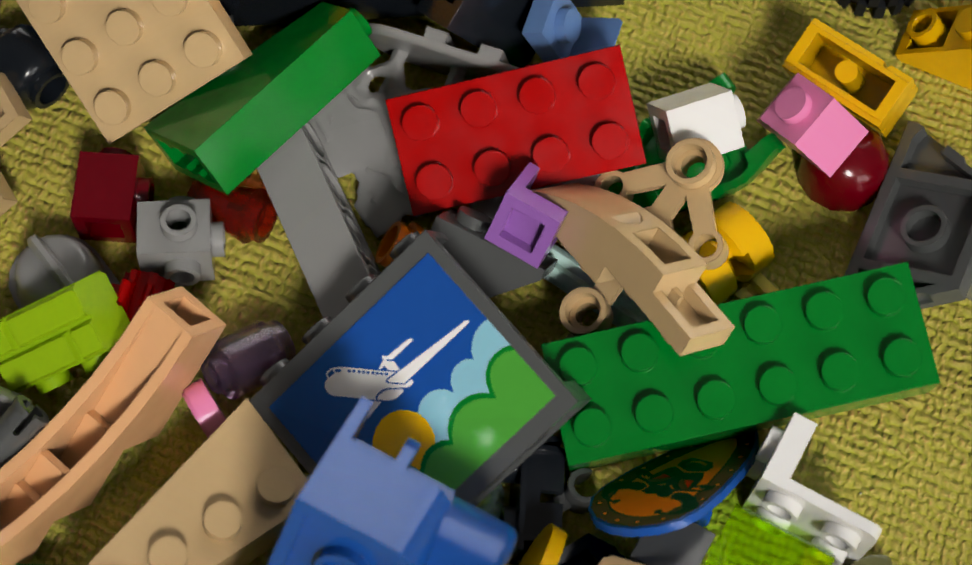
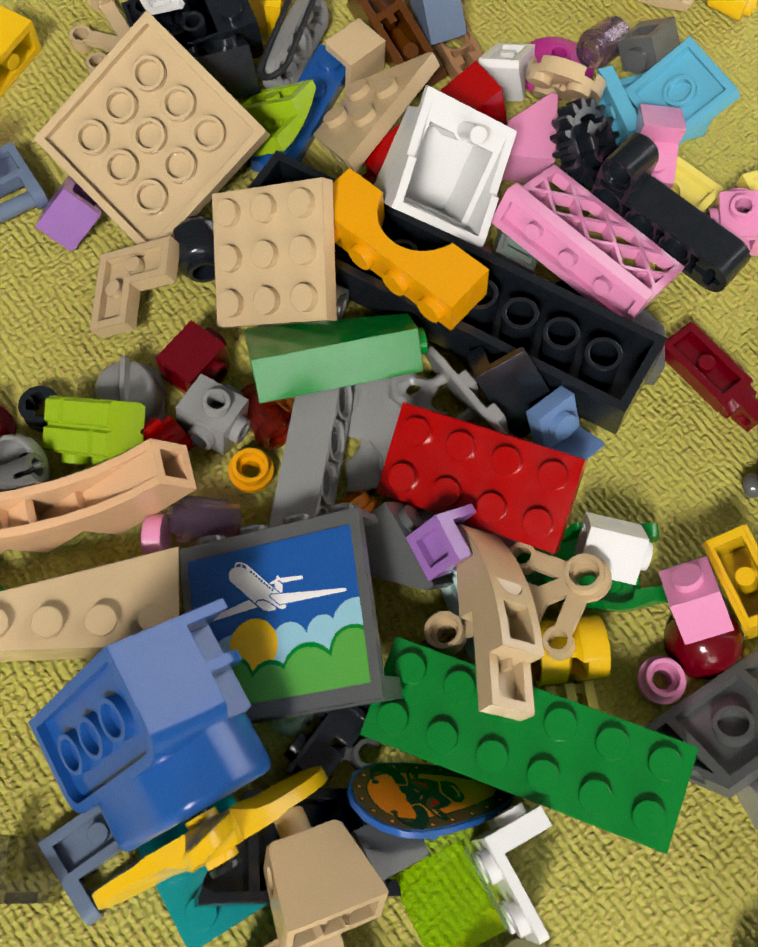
camera: 30 degrees right, 0 degrees up
none -> light orange plate [228,448,274,493]
none -> bright pink plate [636,655,686,705]

